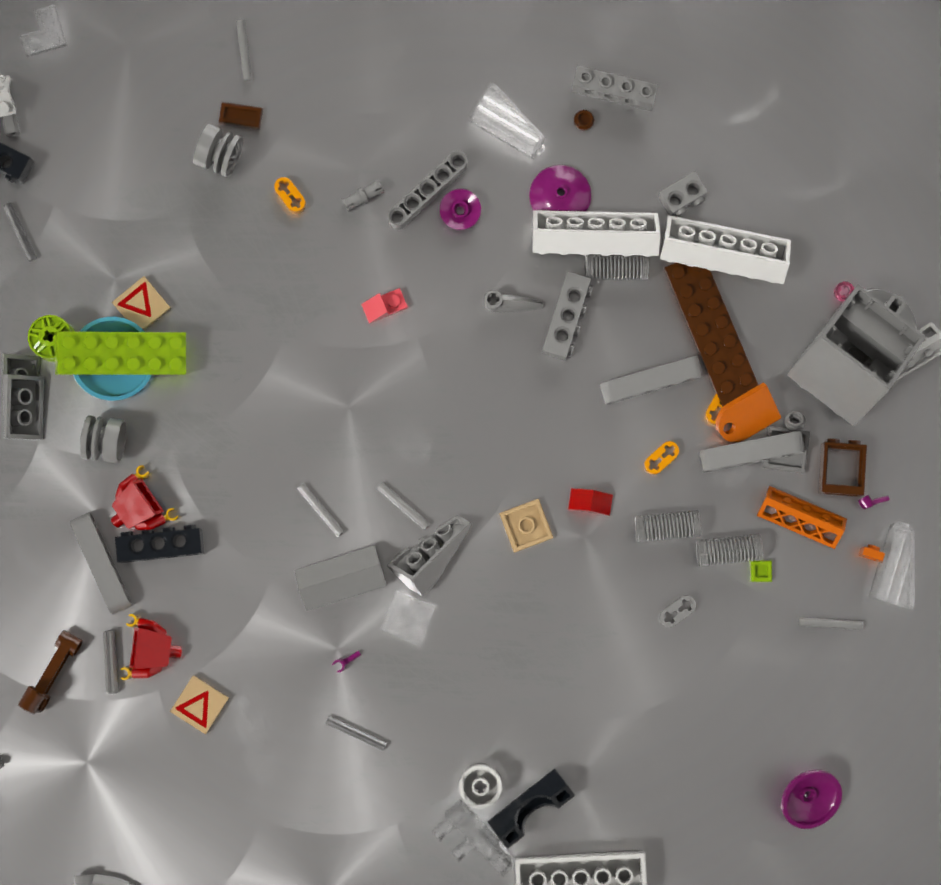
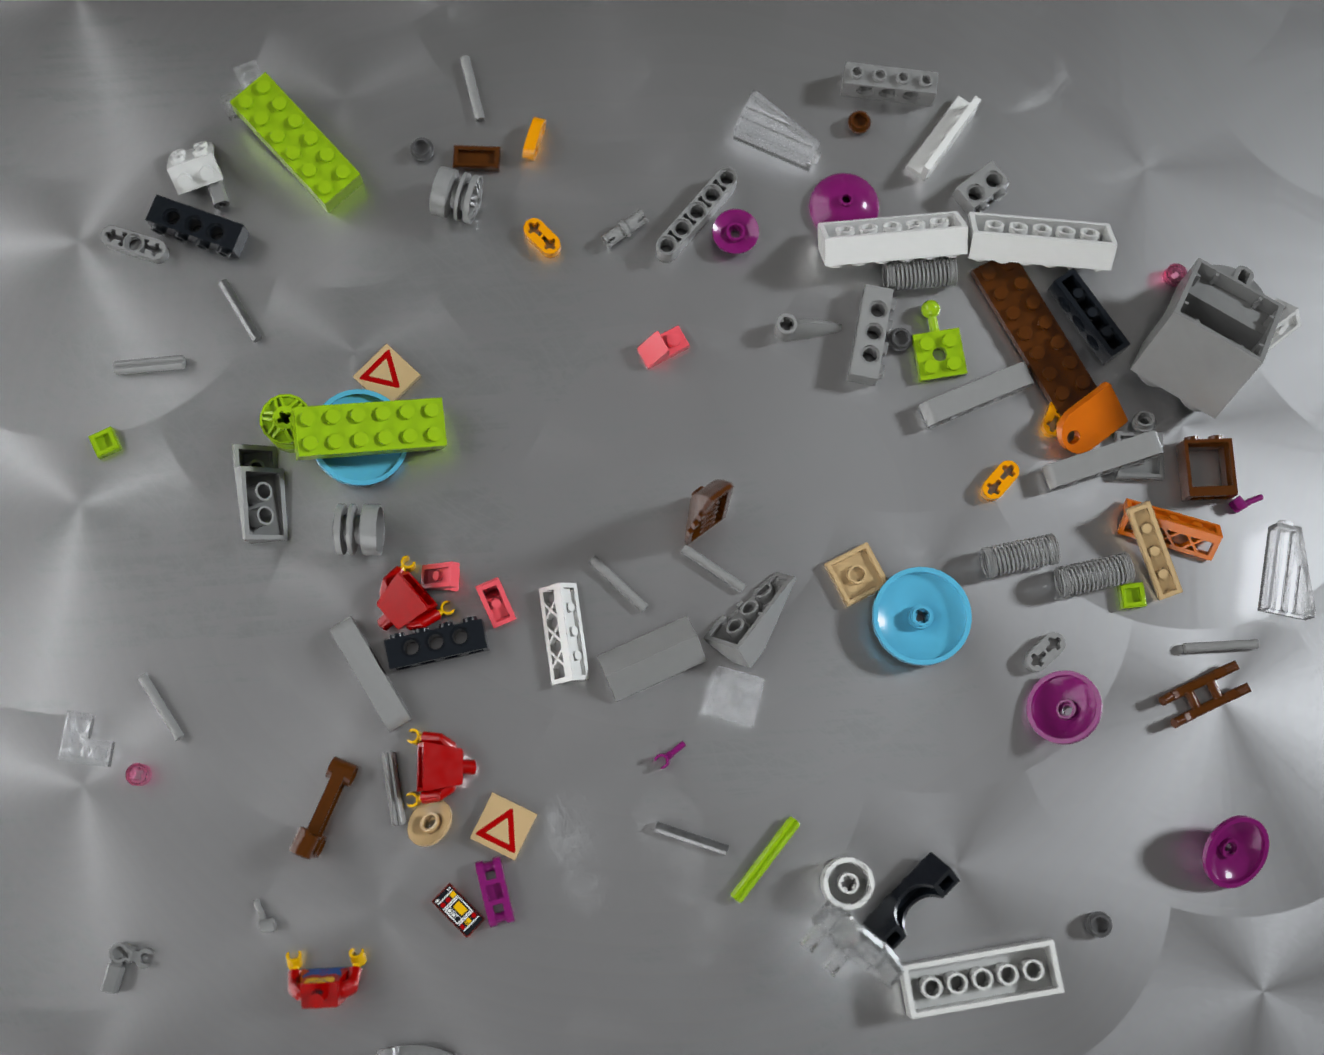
camera: 10 degrees left, 5 degrees down
red slope [568,488,613,516] -> none
orange plate [858,544,885,562] -> none
none -> lime brick [230,72,363,213]
none -> red torso [286,948,367,1009]
none -> tan dish [407,800,452,847]
none -> flat silver plate [410,138,434,161]
none -> coral slope [420,561,460,592]
none -> tile [431,883,486,938]
none -> coral slope [475,577,516,628]
none -> magenta plate [475,856,515,928]
none -> light orange beam [522,117,546,161]
none -> white fence [539,582,590,685]
none -> reddish brown wedge [684,479,734,545]
none -> lime axle [731,817,800,903]
none -> medium azure dish [872,567,972,666]
none -> flat silver plate [888,328,912,352]
none -> white fence [906,95,981,182]
none -> lime plate [912,300,968,383]
none -> magenta dish [1026,670,1102,745]
none -> black brick [1048,268,1130,365]
none -> flat silver plate [1086,911,1112,938]
none -> tan tile [1125,500,1183,600]
none -> reddish brown piece [1159,660,1252,728]

